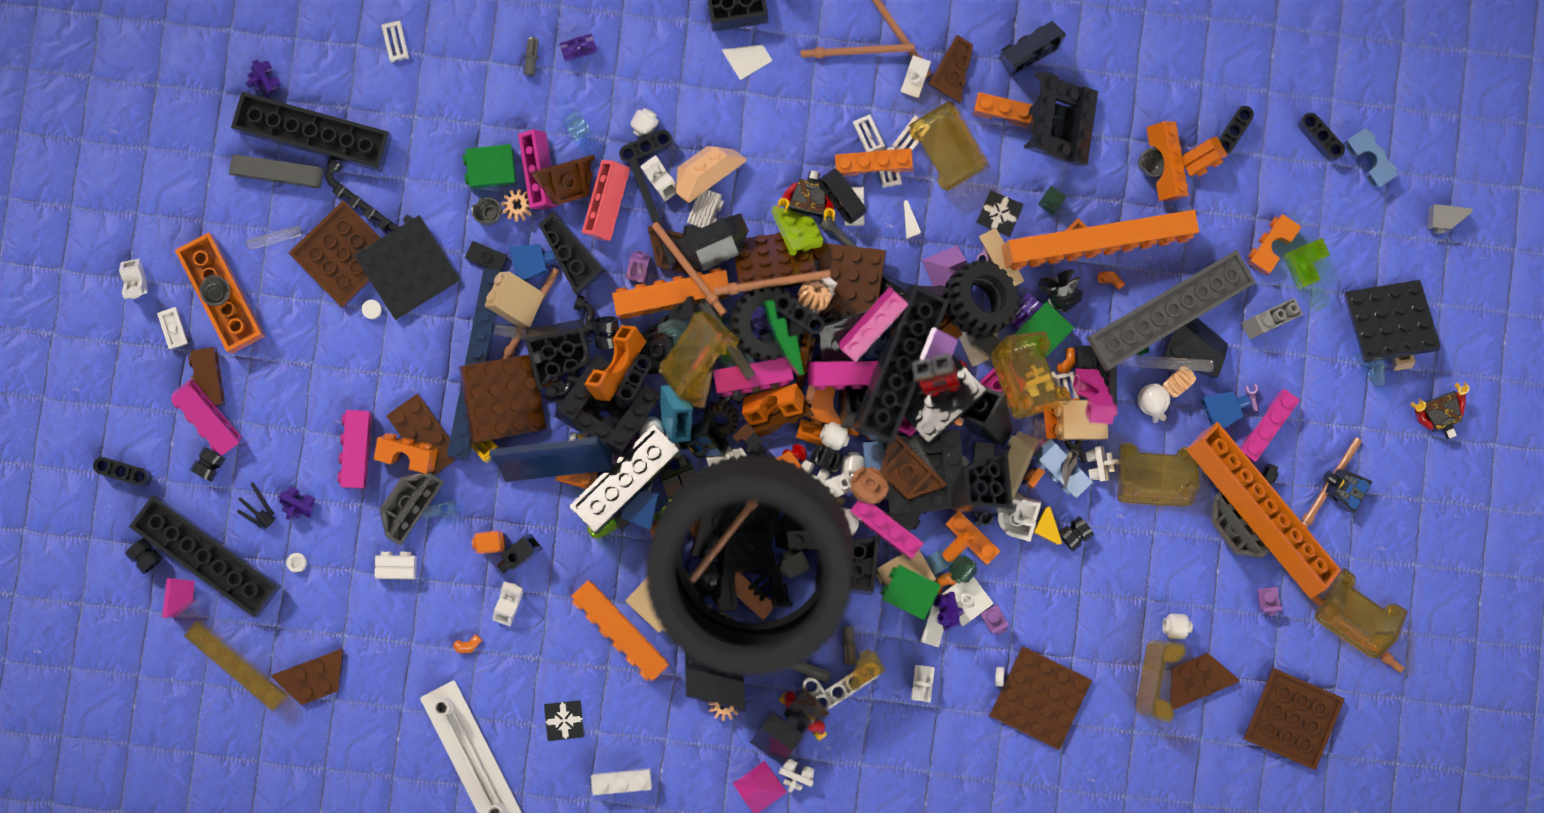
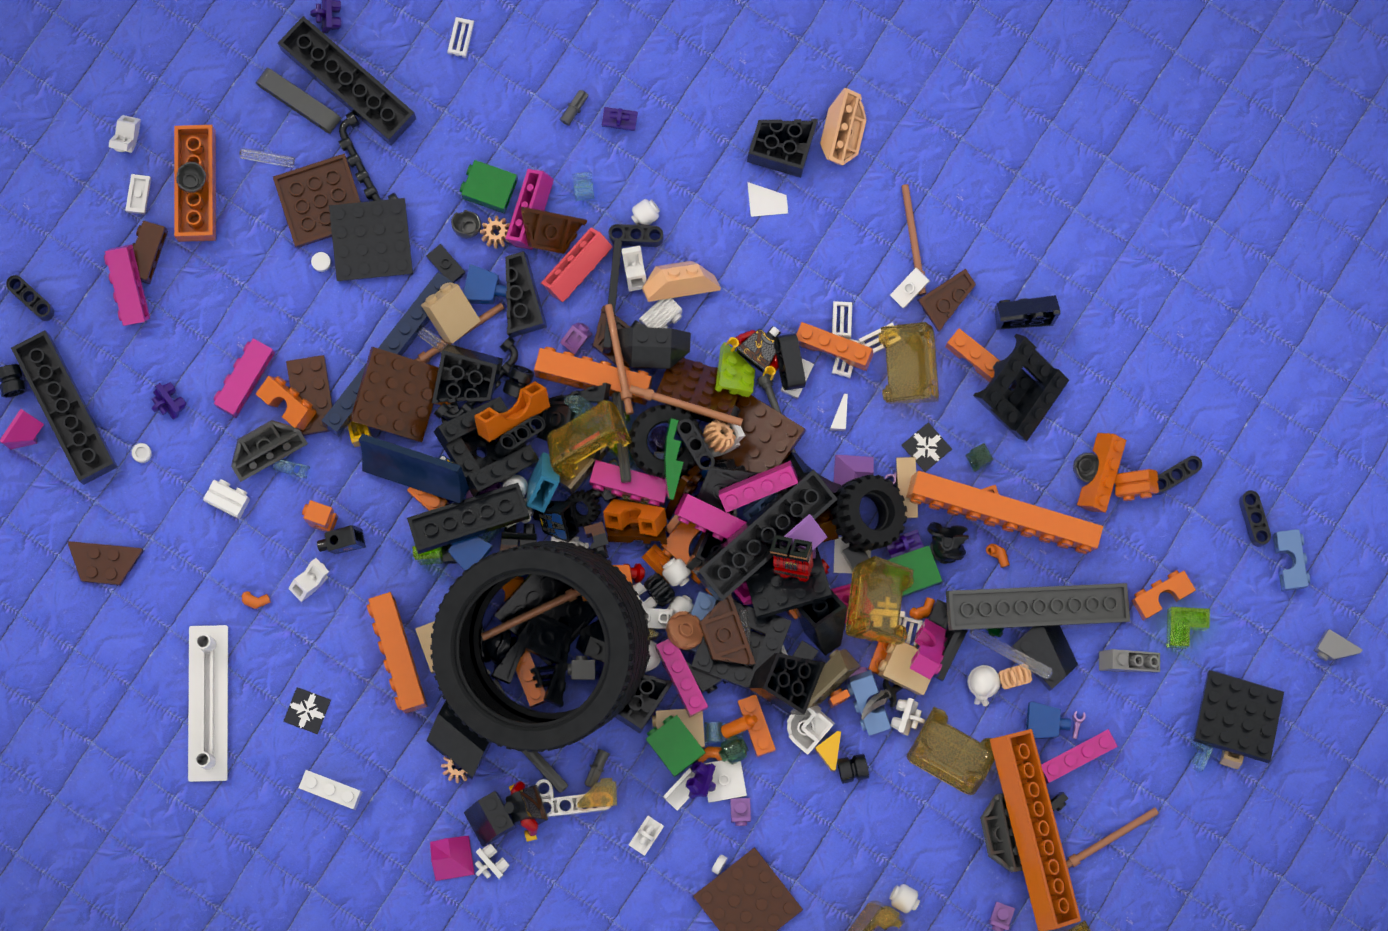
camera: 30 degrees right, 5 degrees down
clear yellow brick [184,621,289,711] -> none
black wheel [190,446,226,482] -> none
black plant [237,482,275,530] -> none
nougat bar [801,44,915,59] -> none
black plate [974,512,993,526] -> none
torso [1323,469,1372,513] -> none
torso [1410,381,1470,439] -> none

